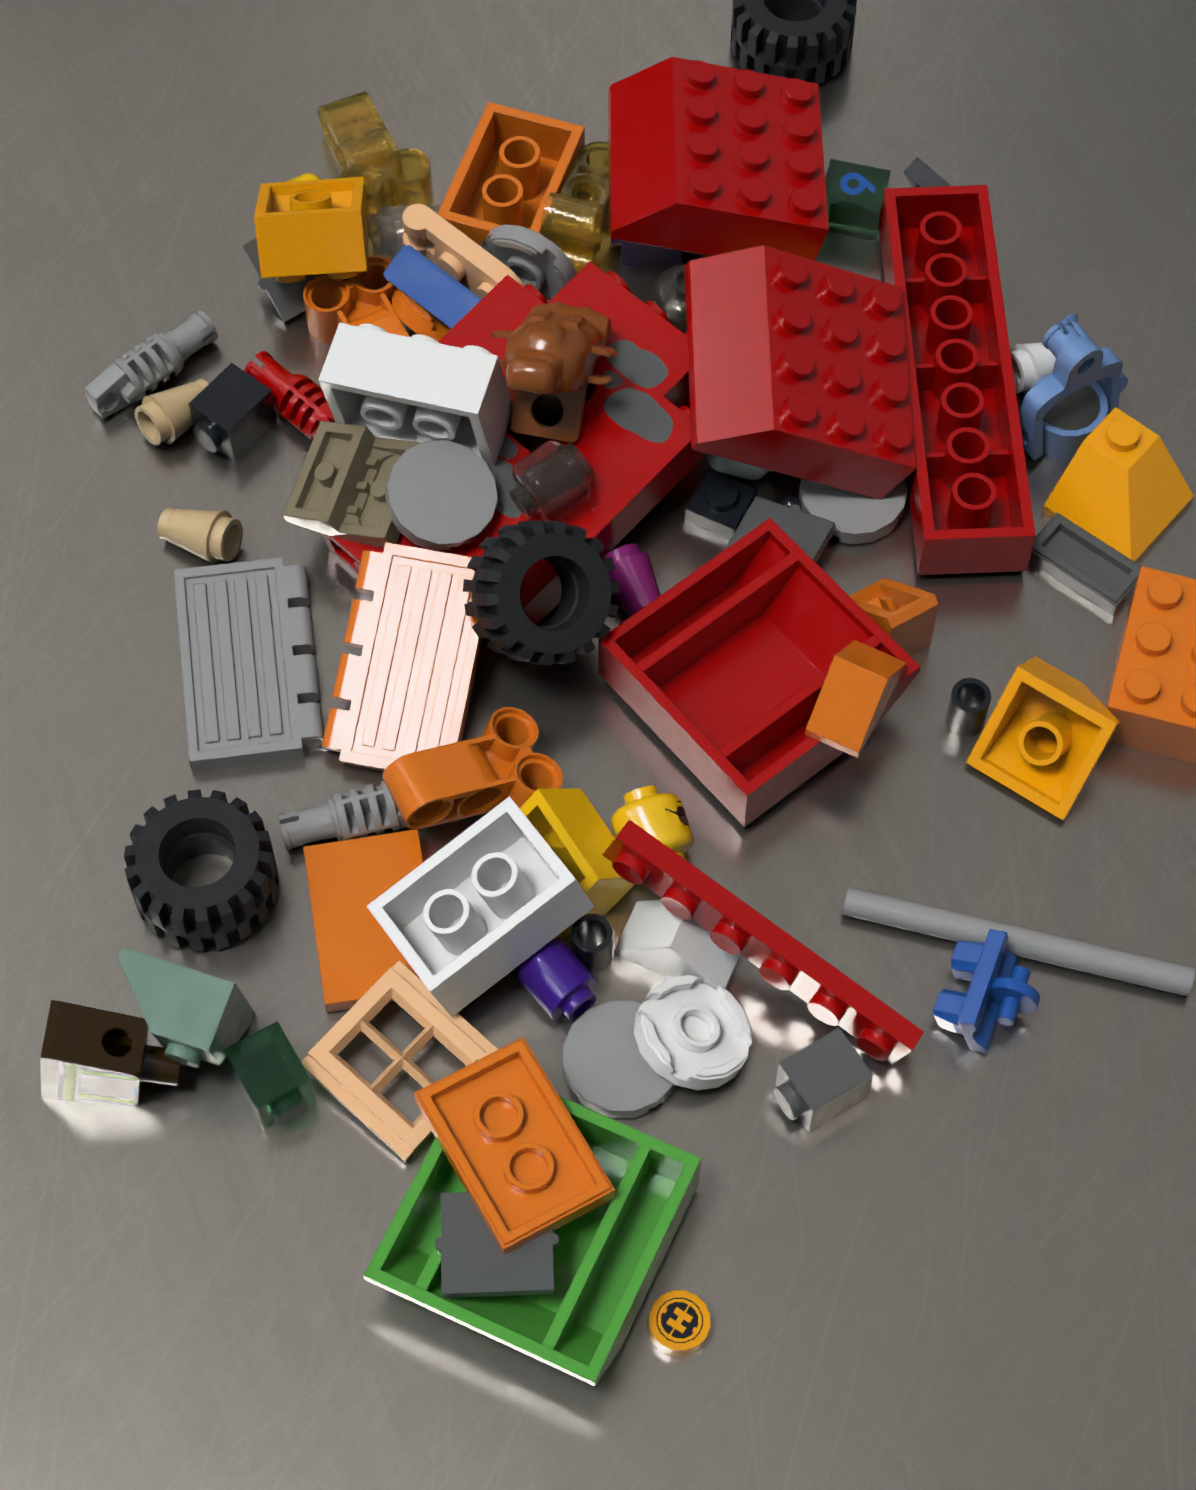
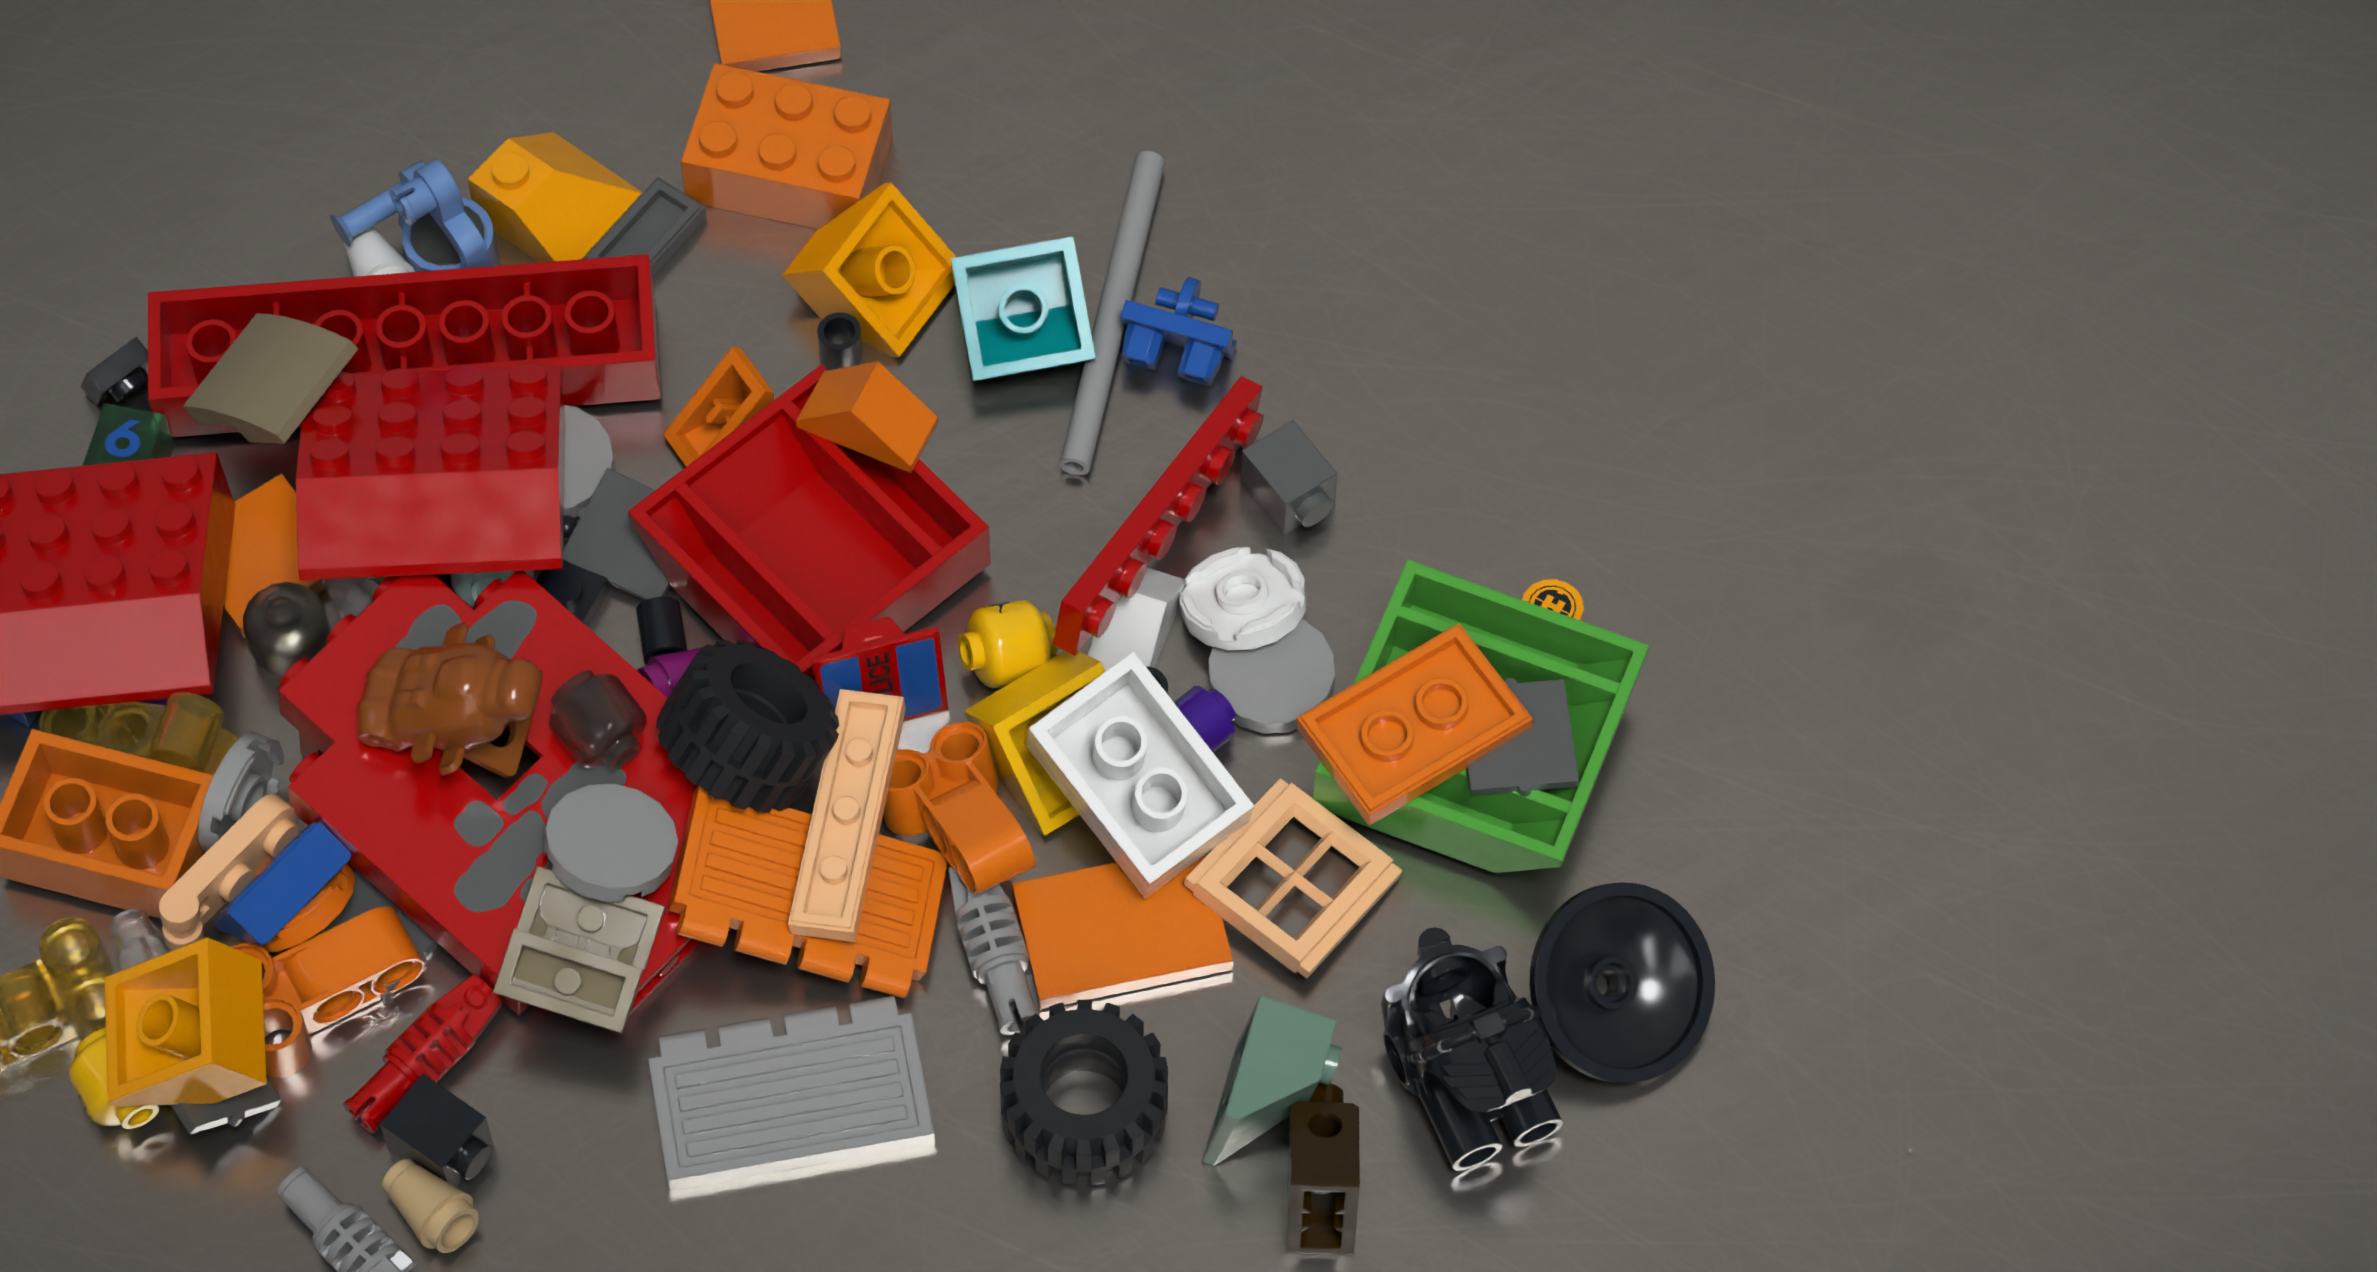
camera: 95 degrees left, 0 degrees up
tan cone [157,508,243,564] -> none
clear green brick [223,1021,317,1130] -> none
white brick [318,323,513,466] -> none
none -> dark tan slope [183,313,358,444]
none -> black hinge [636,597,688,665]
none -> light nougat tile [788,689,906,942]
none -> piece [811,617,949,721]
none -> slope [951,236,1096,382]
none -> black helmet [1381,927,1563,1171]
none -> black dish [1529,882,1715,1083]

